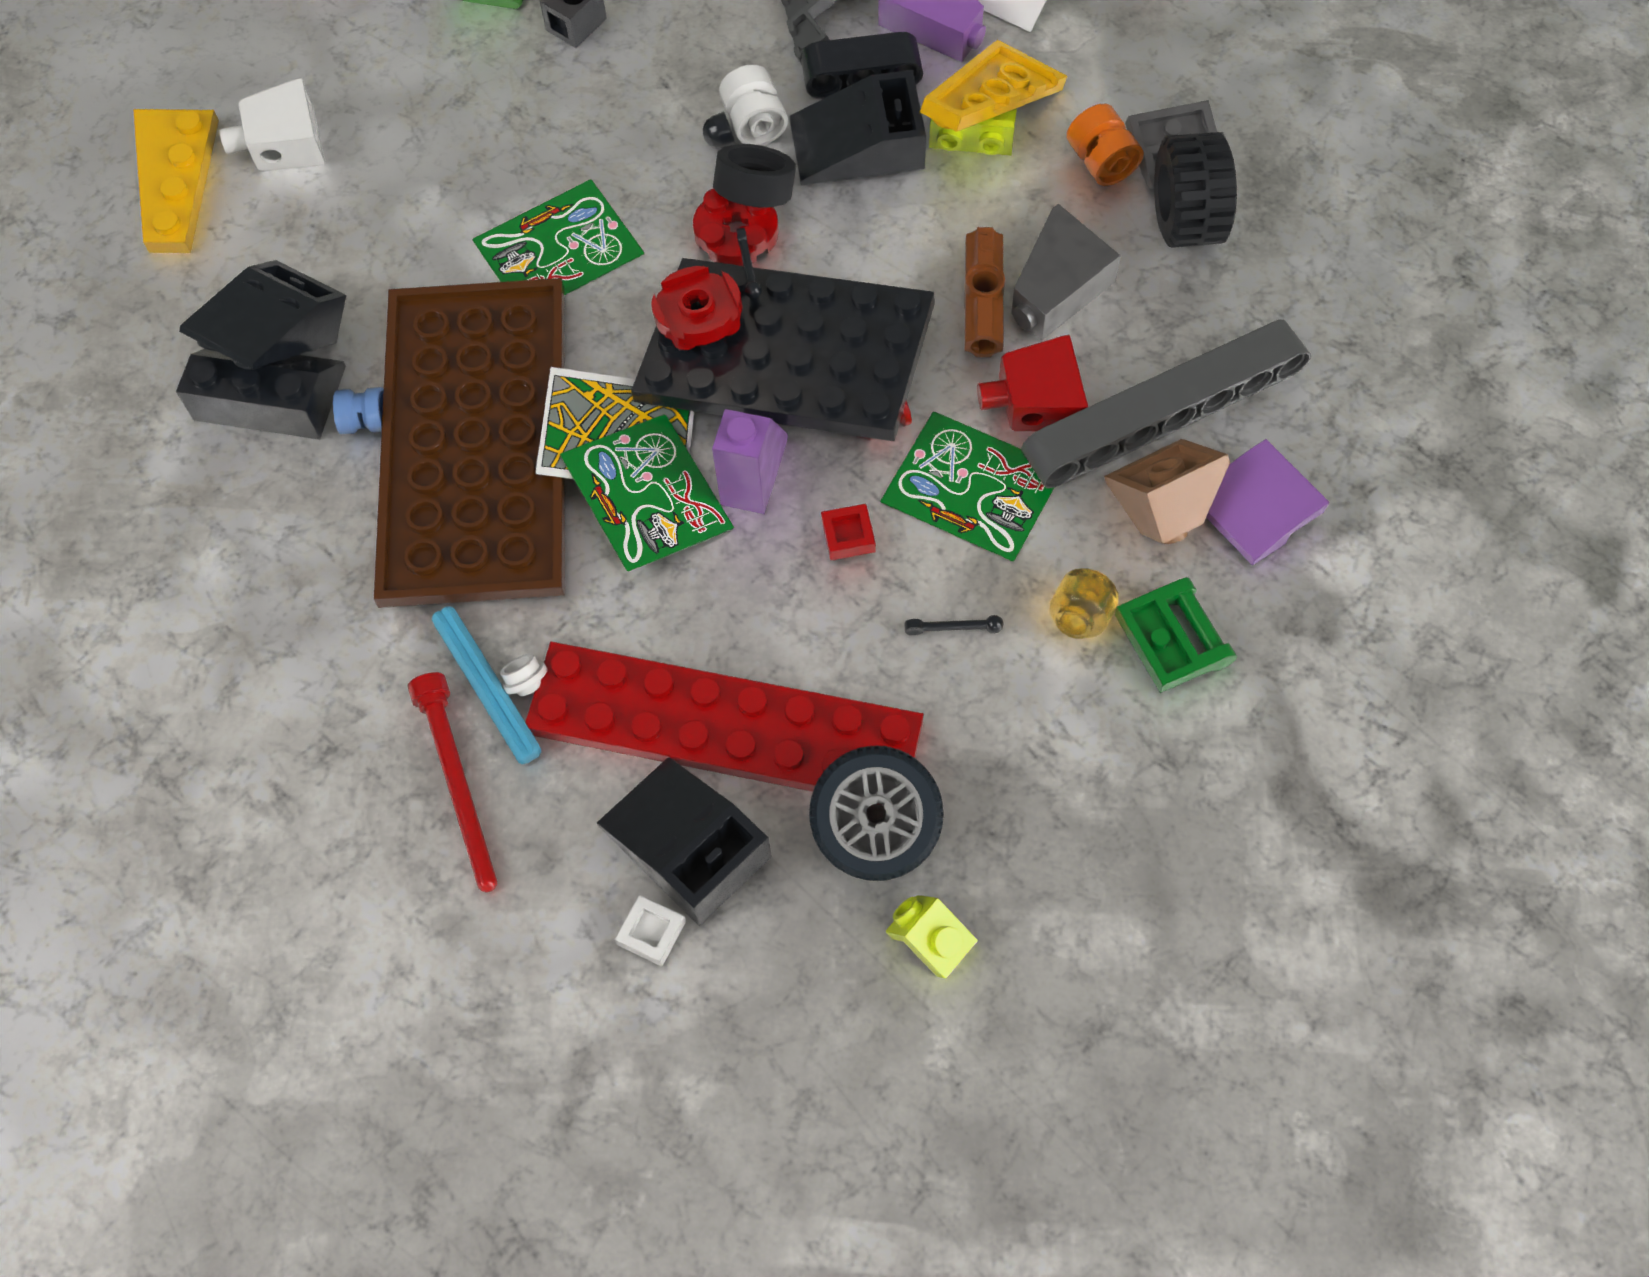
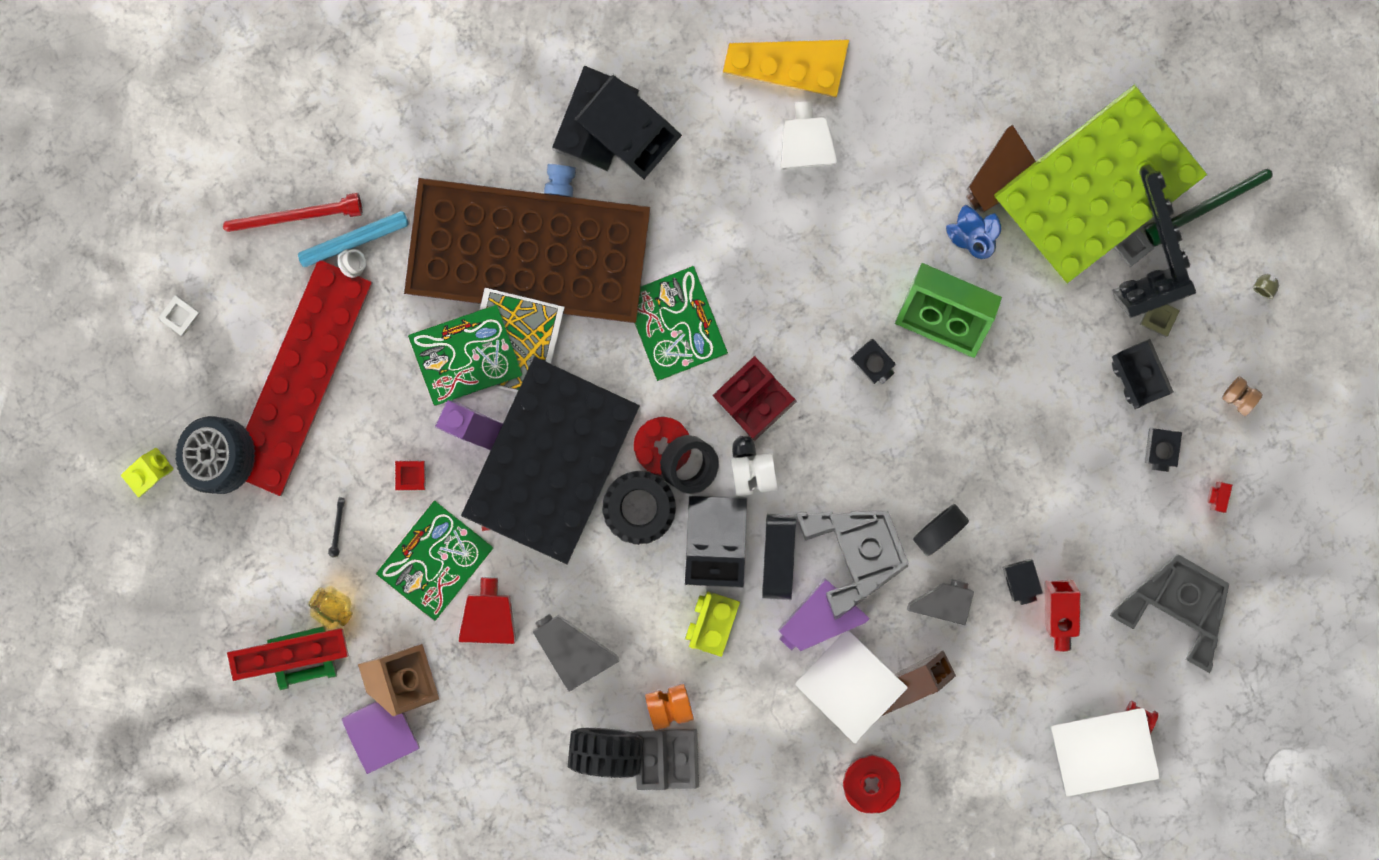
camera: 95 degrees right, 25 degrees up
black slope [597,757,772,926] -> none
red plate [651,266,742,350] -> none
black hinge [736,227,762,299] -> none
yellow wing [920,39,1068,132] -> none
dark orange piece [964,227,1005,358] -> none
dark grey beam [1021,320,1311,488] -> none
none -> red plate [227,628,349,681]
none -> black tyre [602,471,676,545]
none -> dark red slope [712,356,797,441]

